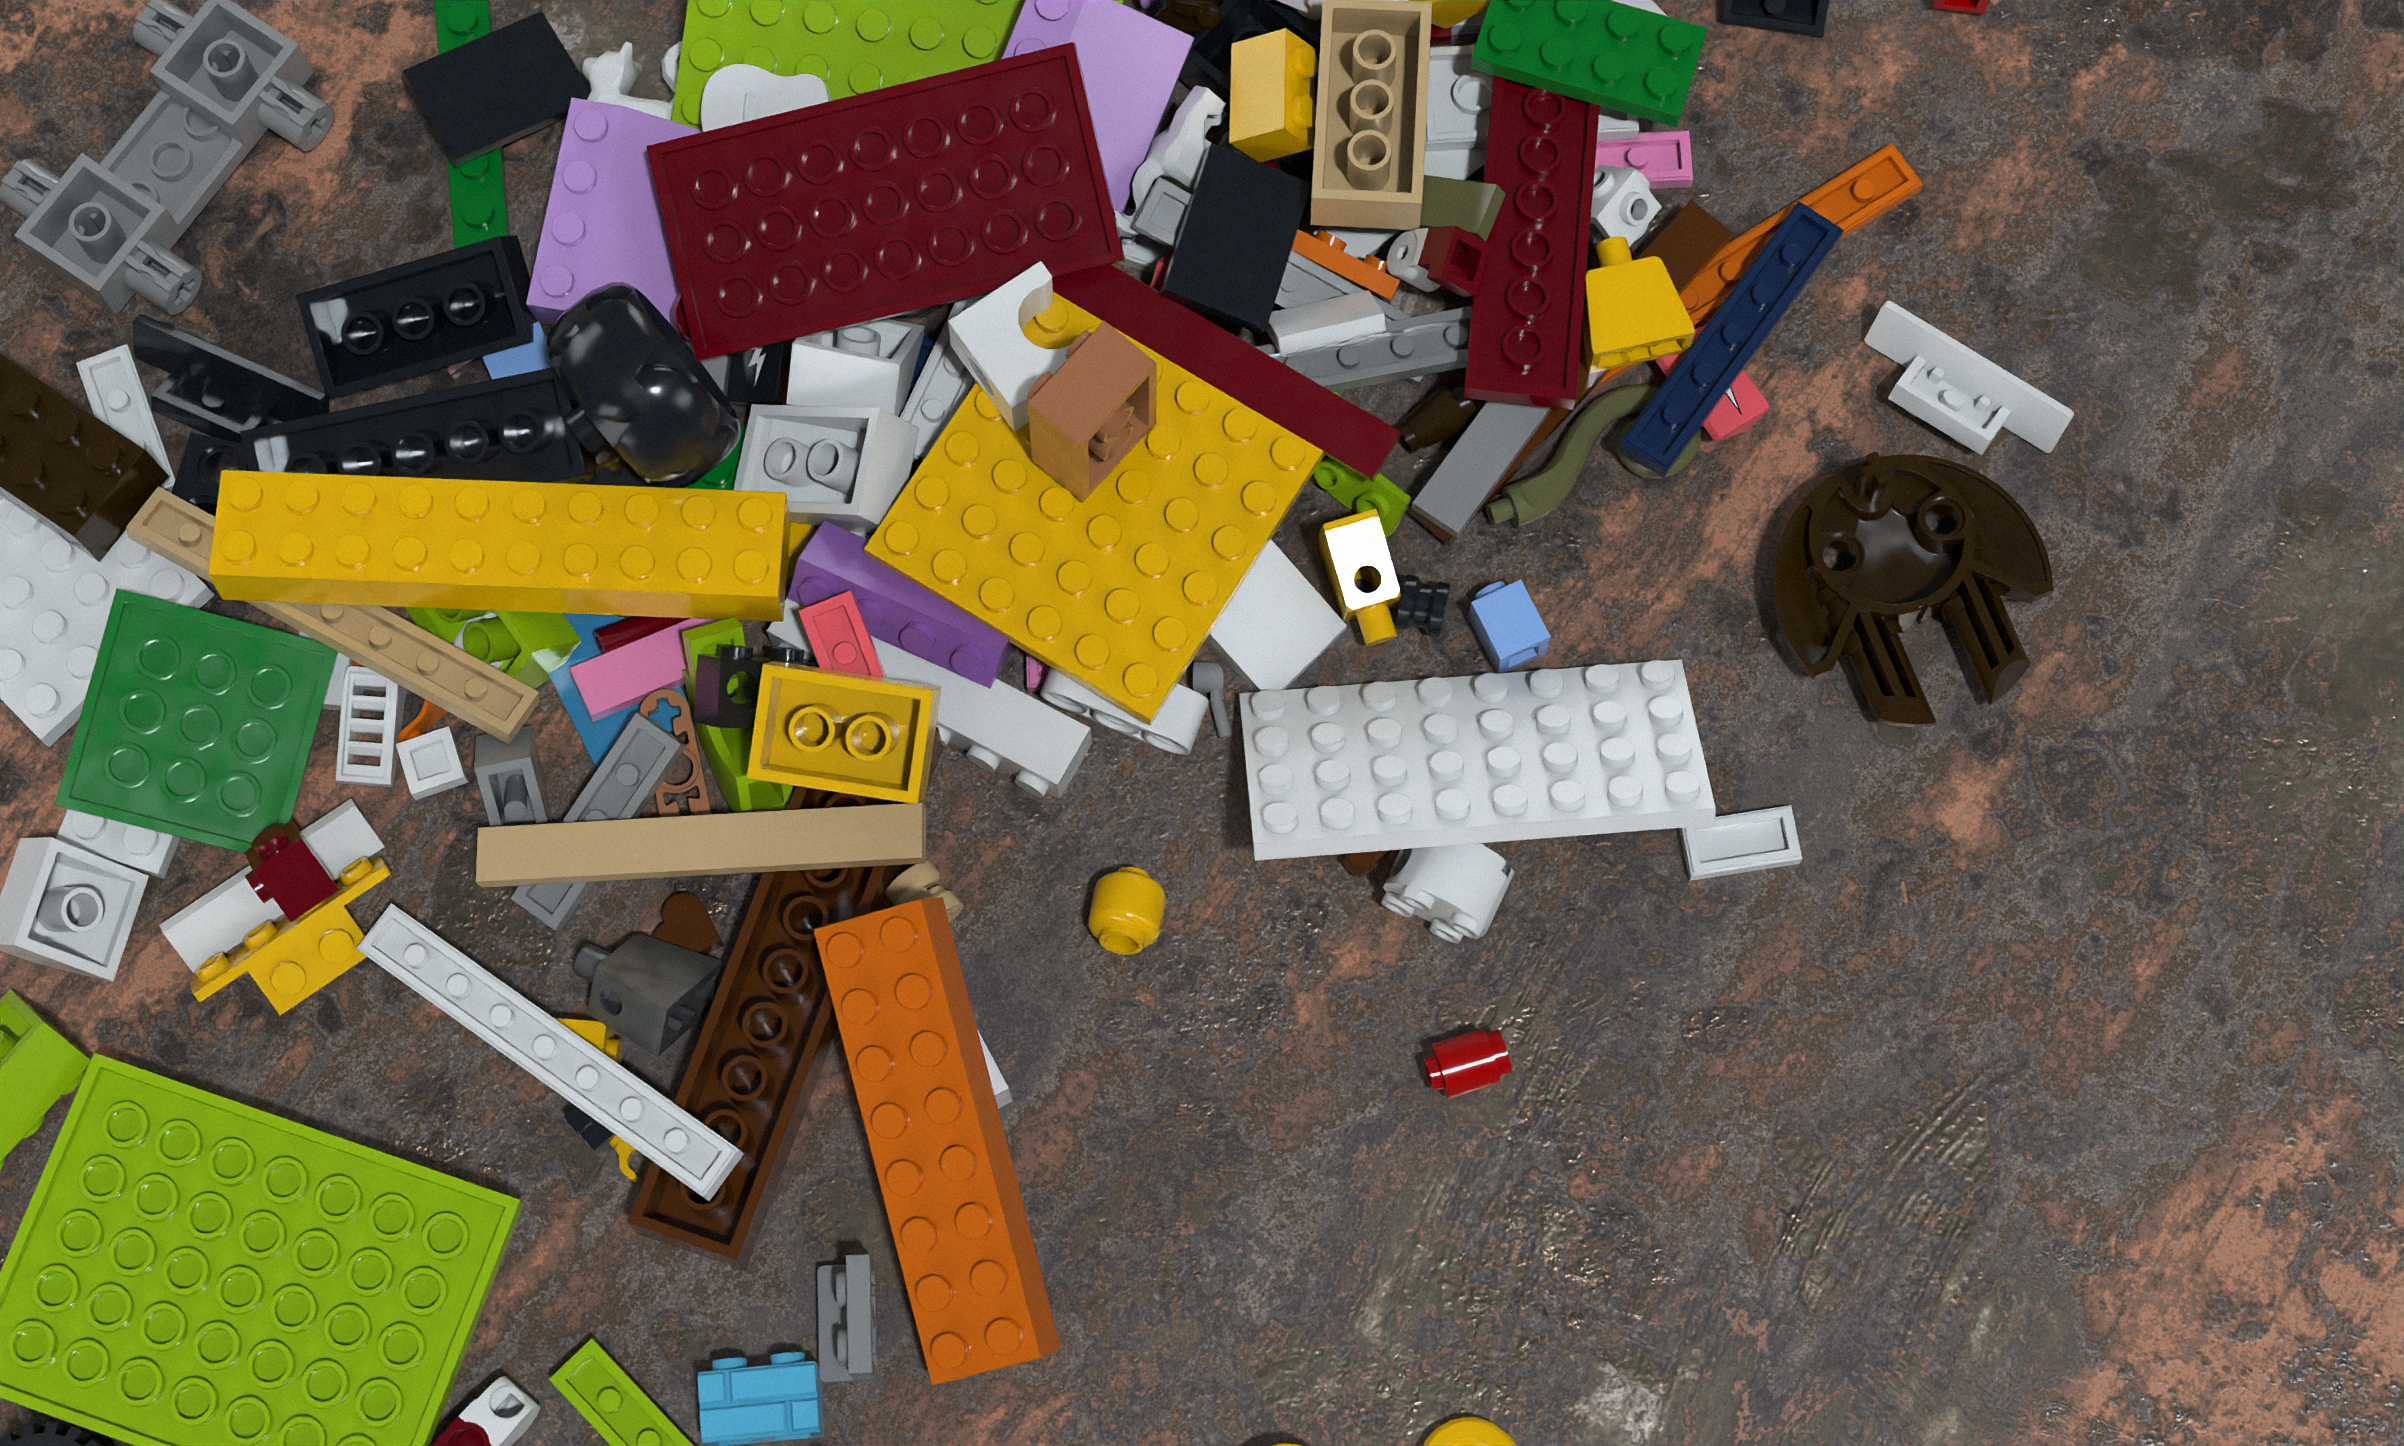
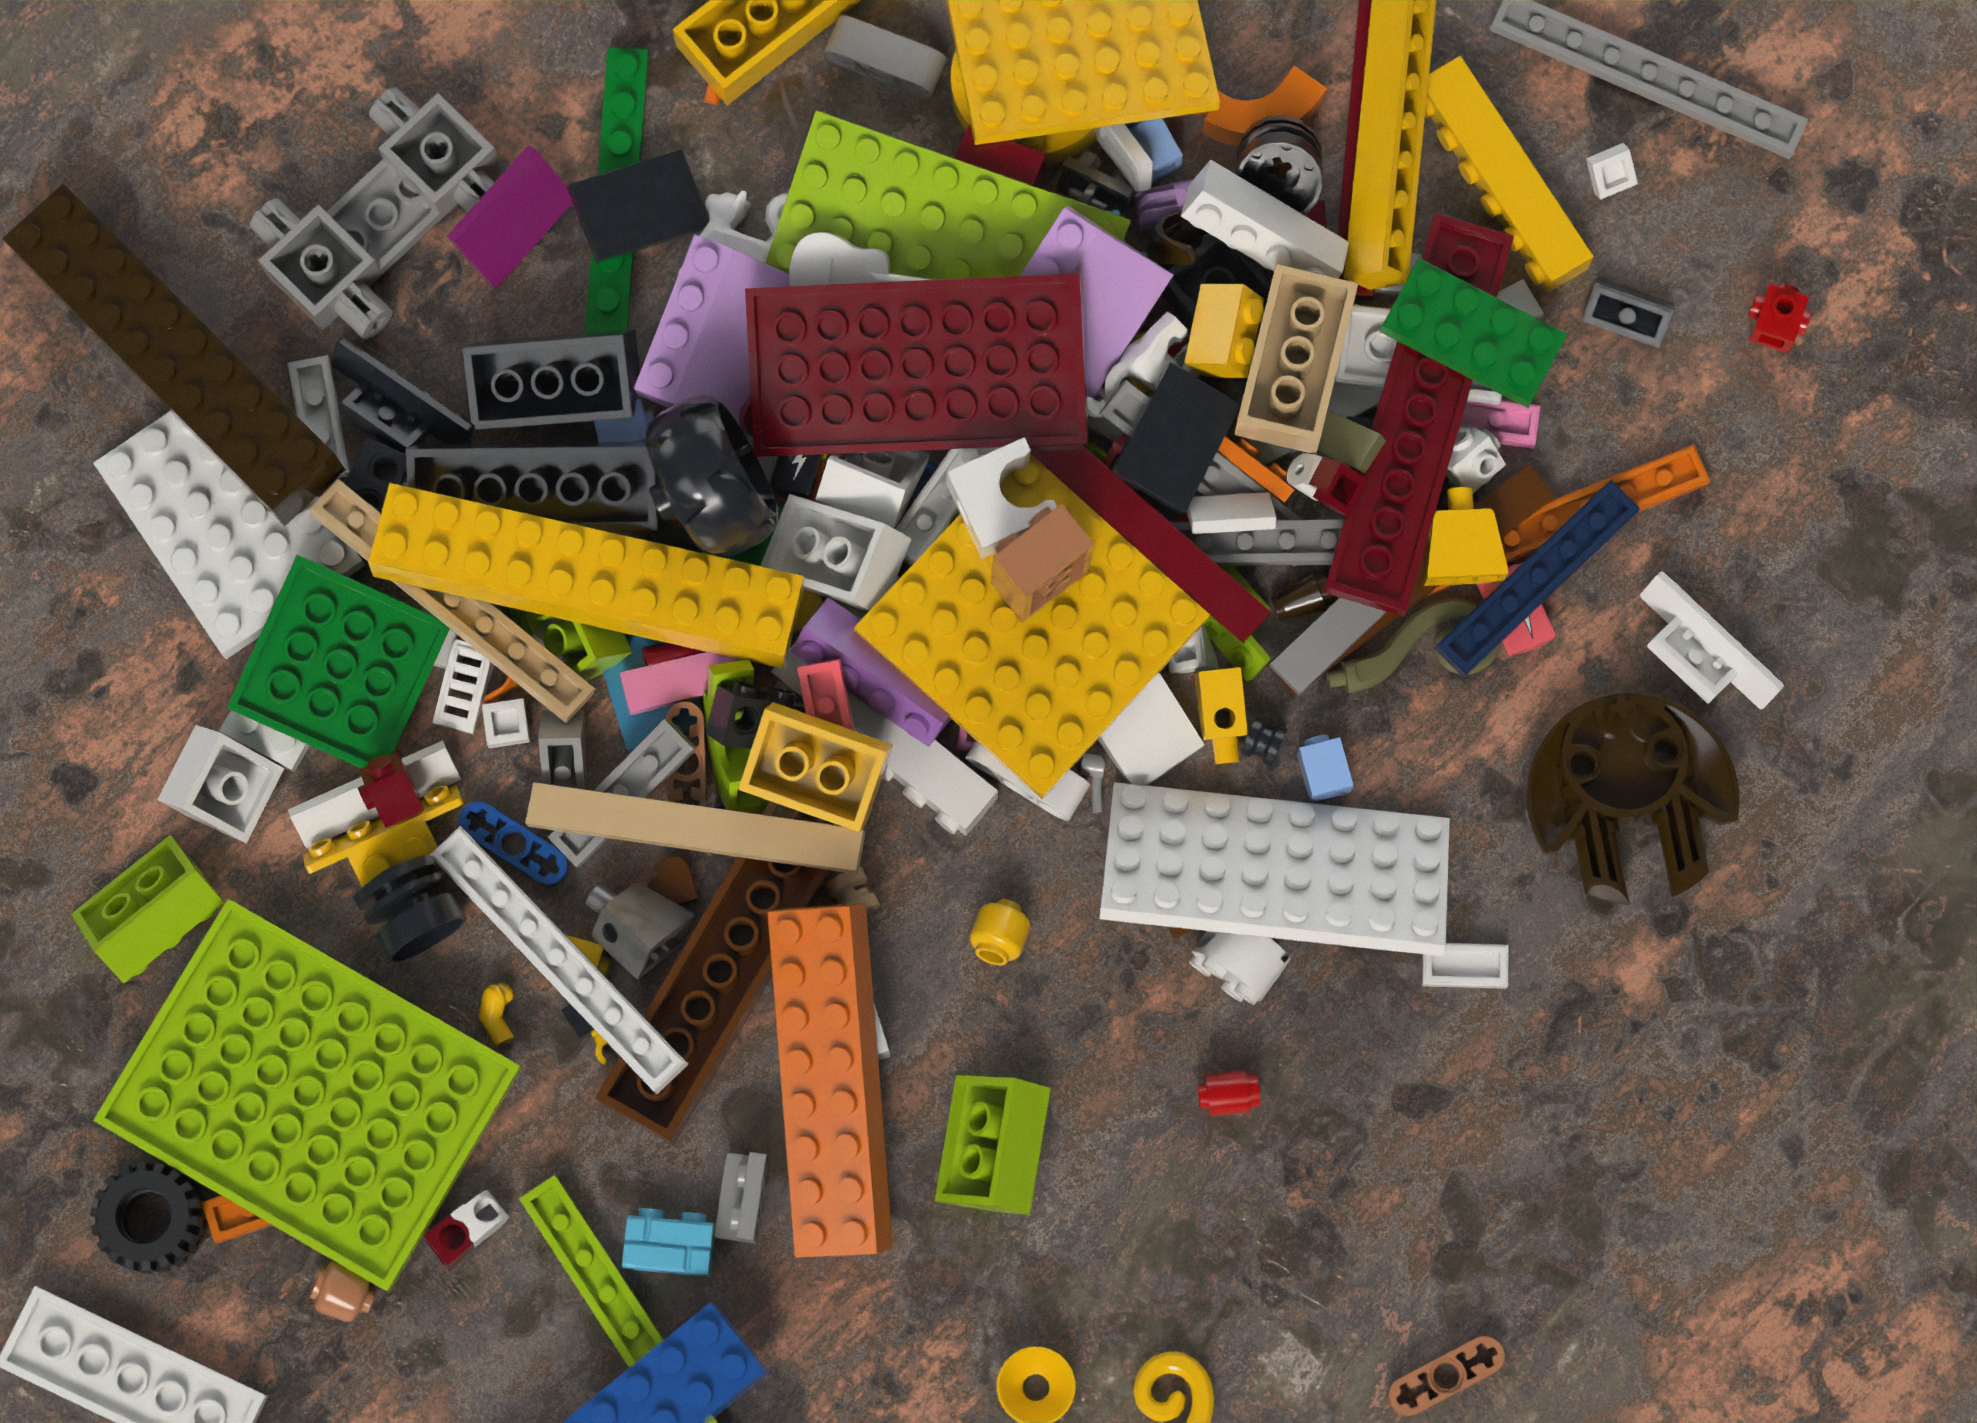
camera: 10 degrees right, 5 degrees up
none -> black wheel [353,855,467,963]
none -> magenta tile [447,145,572,289]
none -> blue beam [459,802,569,887]
none -> yellow arm [478,982,514,1048]
none -> lime slope [934,1075,1051,1215]
none -> white slope [1168,625,1219,674]
none -> nougat beam [1387,1336,1505,1416]

